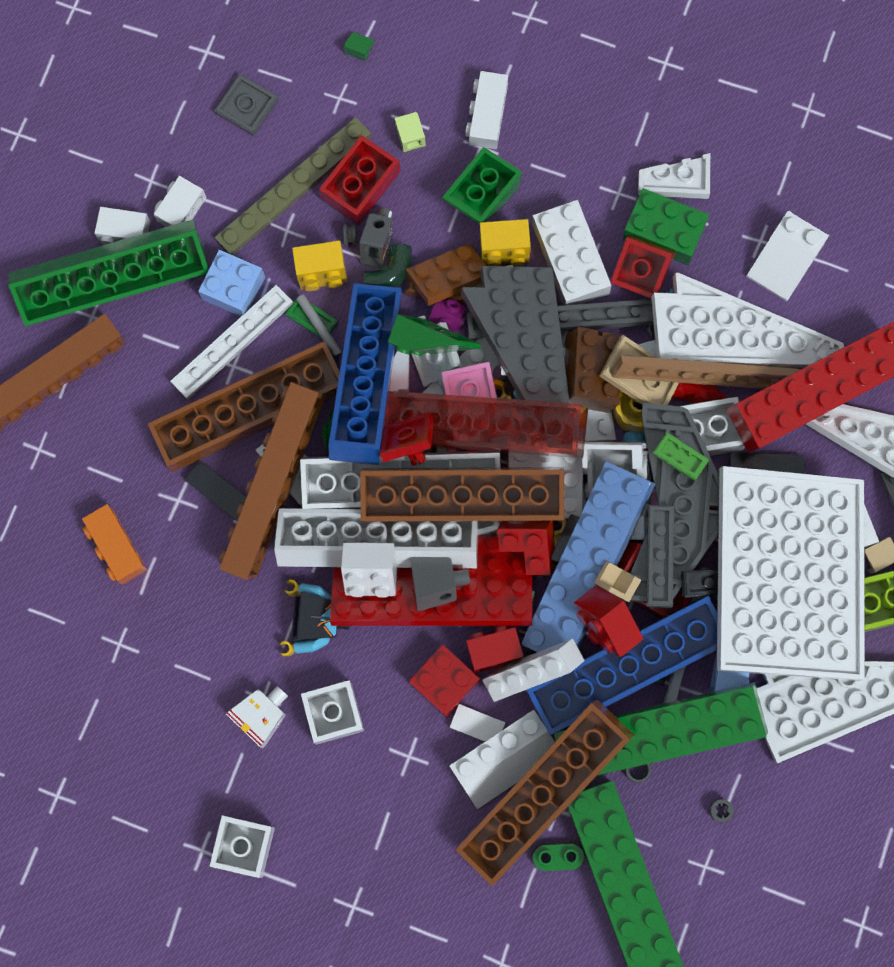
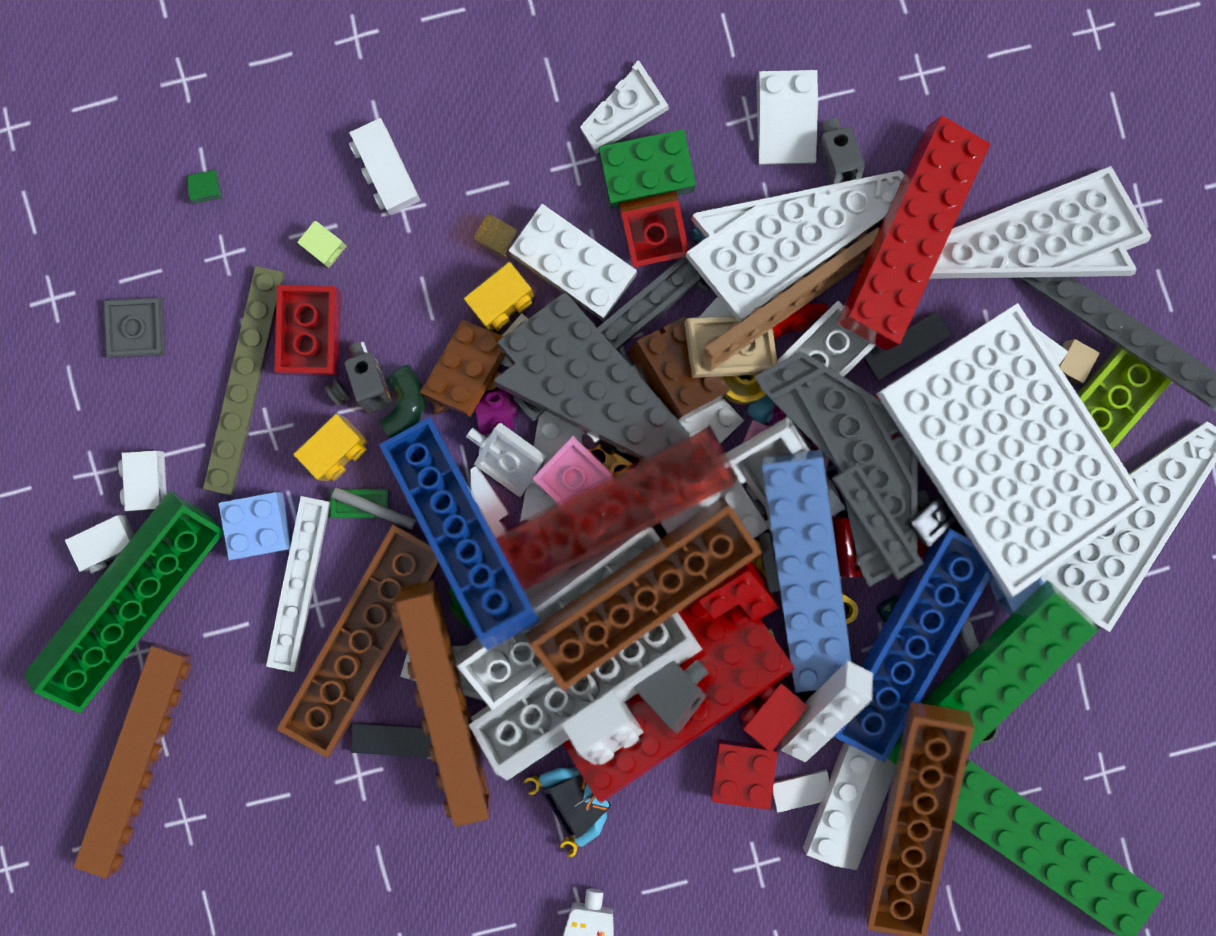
camera: 35 degrees left, 10 degrees up
orange brick [82,504,147,585] -> none
white brick [301,680,364,745] -> none
red tile [380,413,434,466] -> none
green slope [388,314,481,356] -> none
green slope [442,147,522,224] -> none
green plate [533,844,584,871] -> none
red brick [573,585,643,657] -> none
tan panel [594,561,641,602] -> none
bright green plate [653,432,709,482] -> none
dark grey bush [710,799,734,823] -> none
none -> clear yellow panel [473,213,517,259]
none -> dark grey torso [820,118,865,185]

